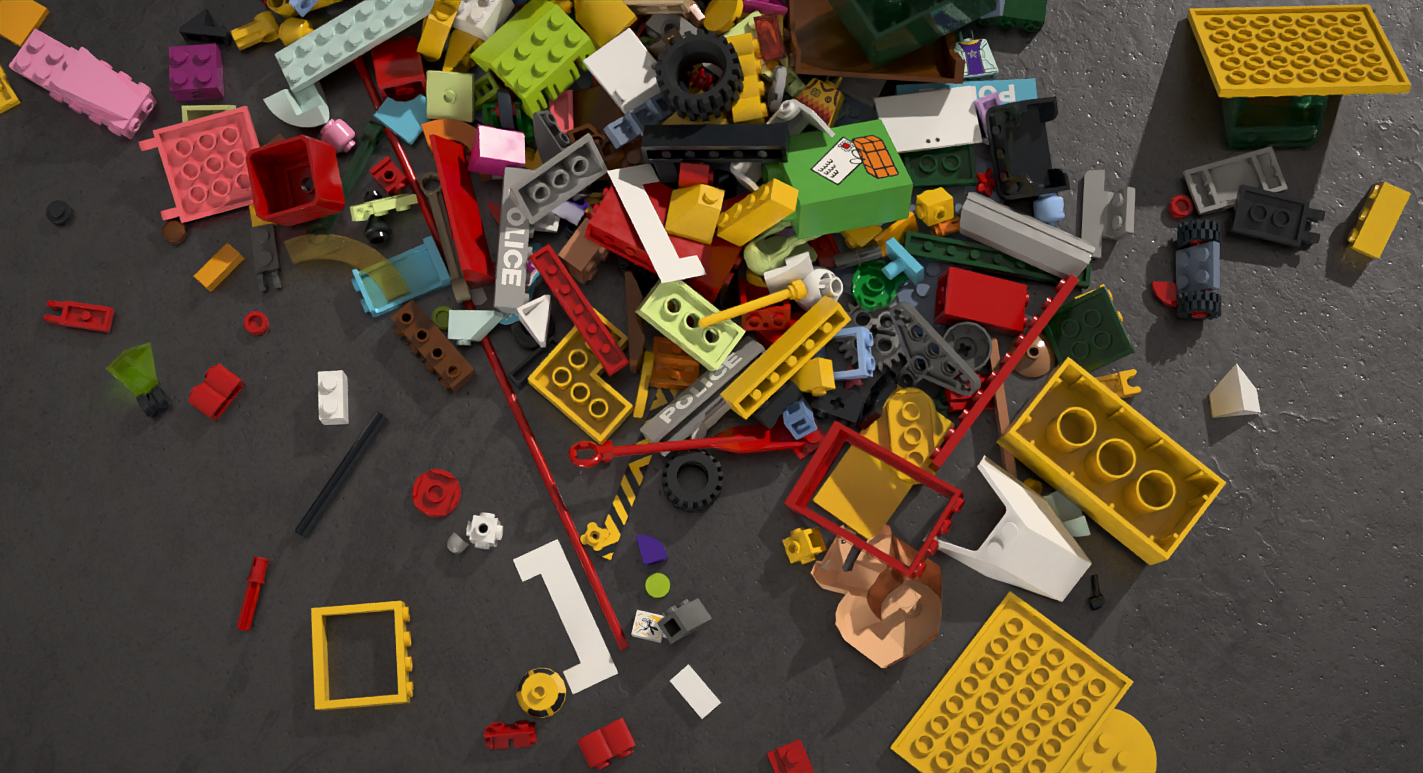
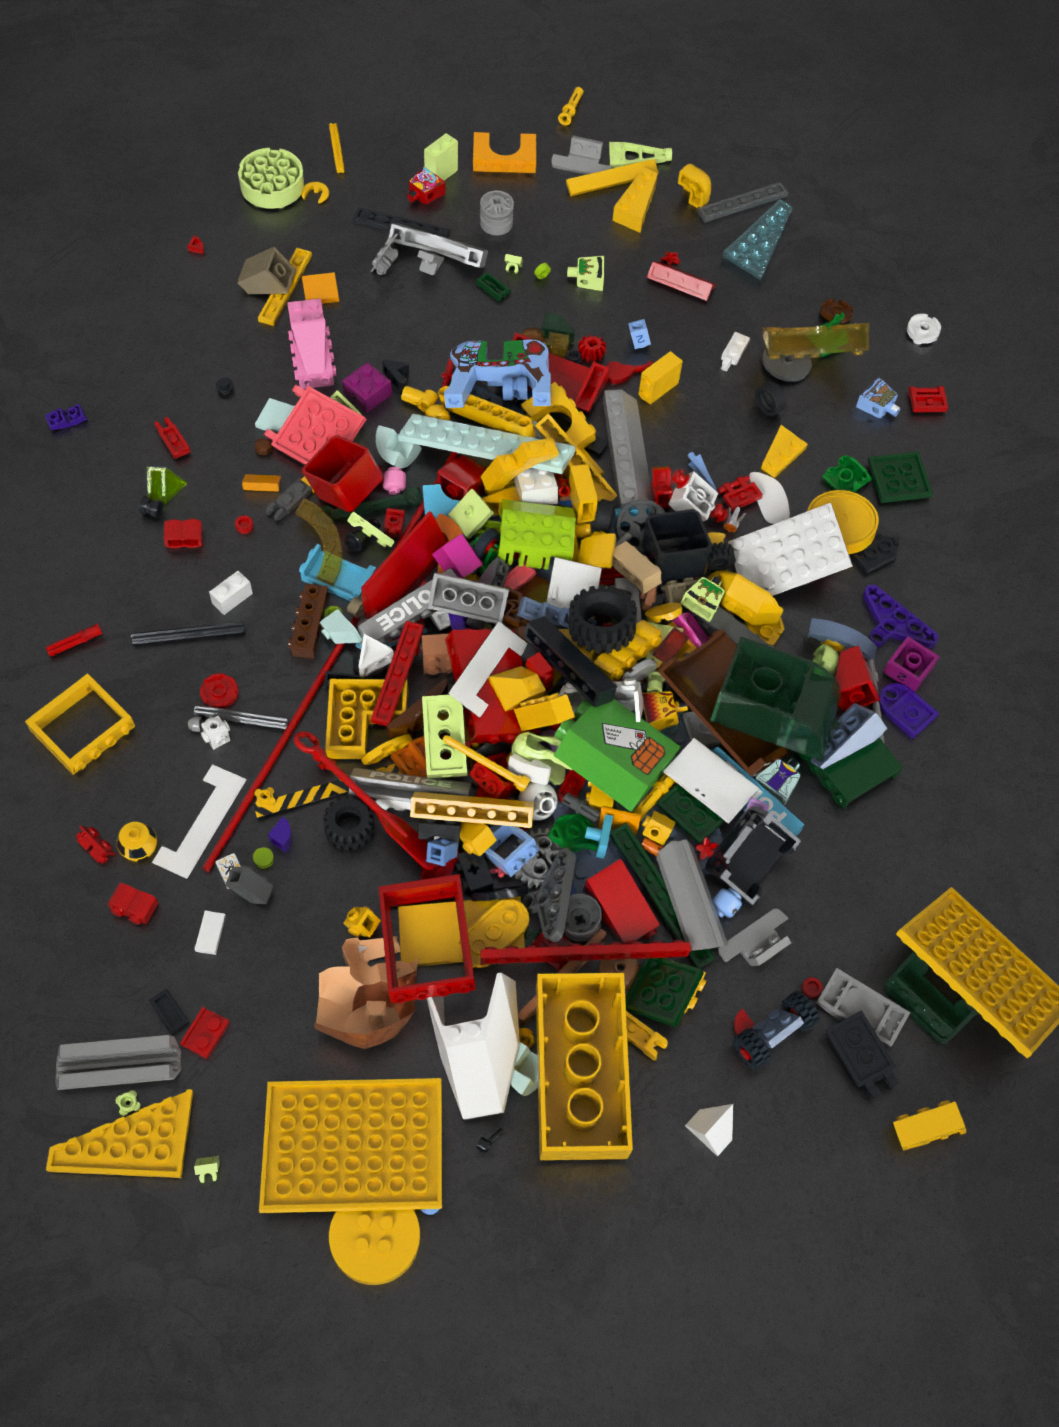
camera: 50 degrees right, 15 degrees down
none -> dark grey axle [193,705,289,729]
none -> light aqua tile [255,398,295,434]

